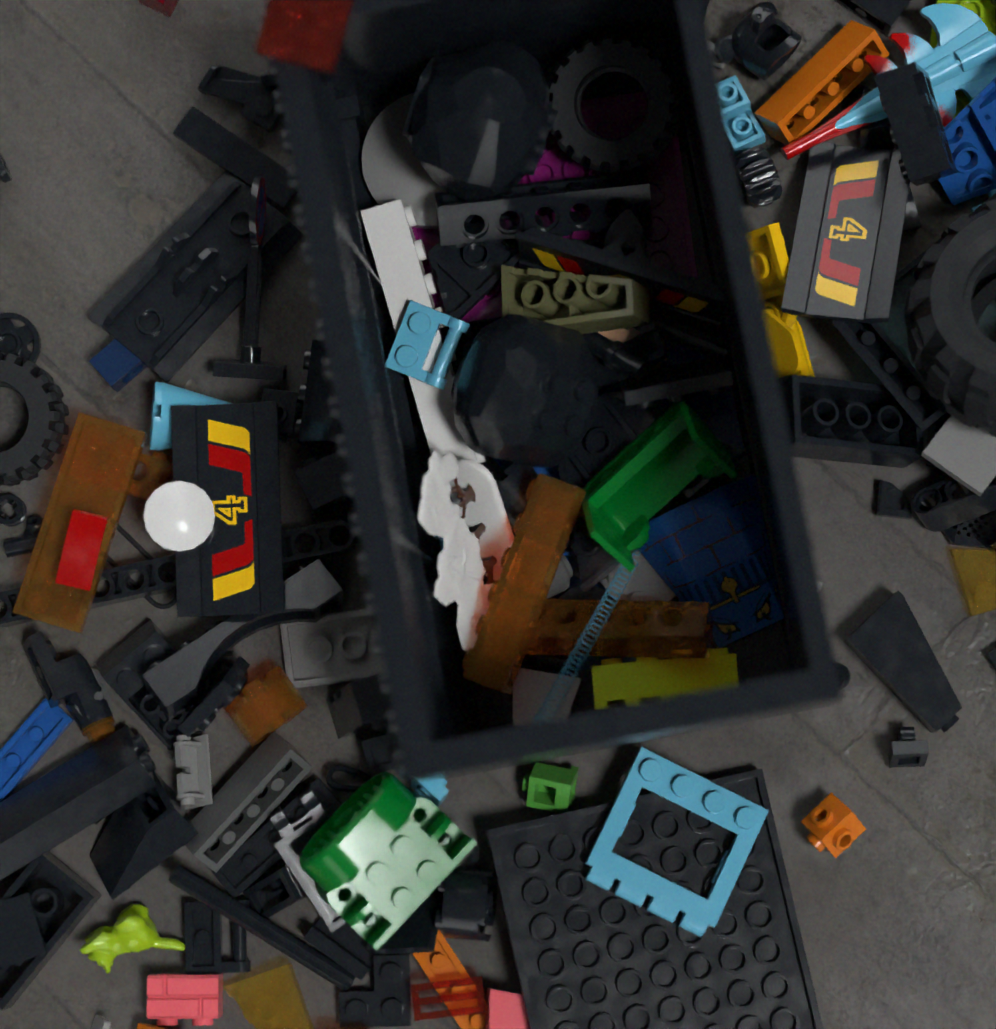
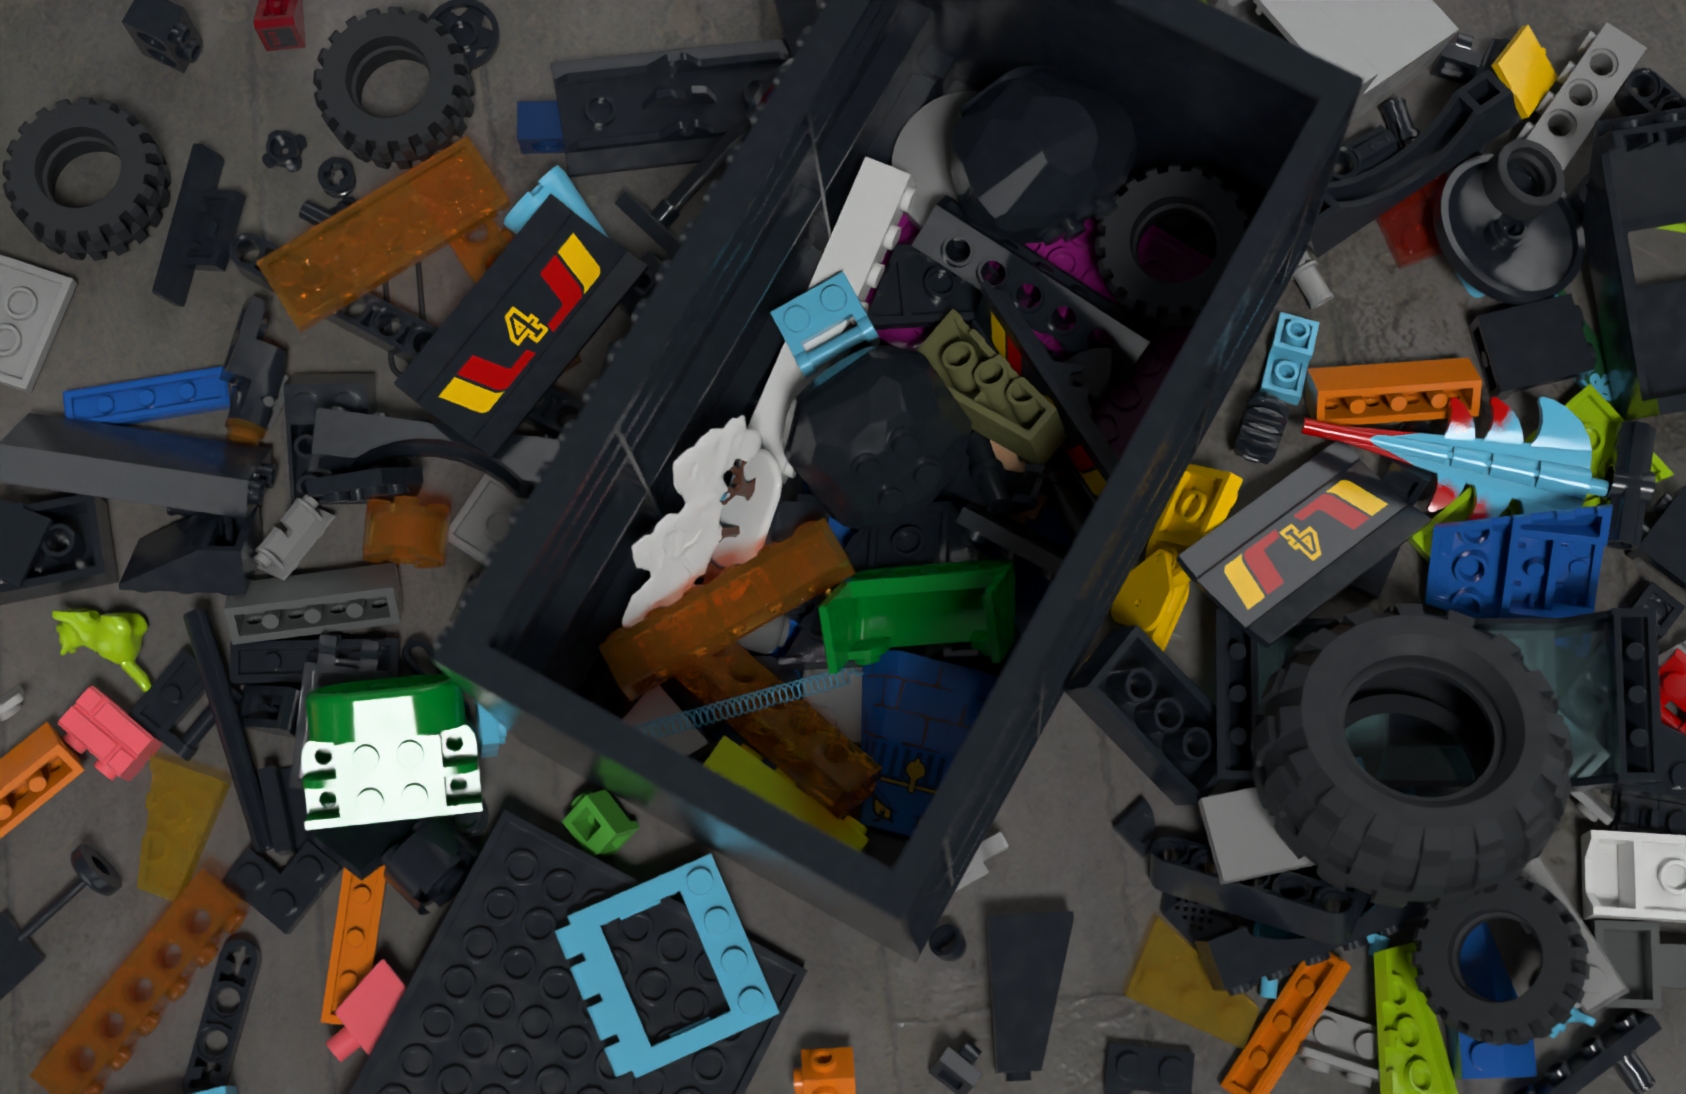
camera: 25 degrees right, 5 degrees down
red slope [55,509,108,591] -> none
white dish [143,481,215,551] -> none
clear red tile [411,976,486,1021] -> none
black piece [714,1,802,81] -> none
black wedge [874,62,957,186] -> none

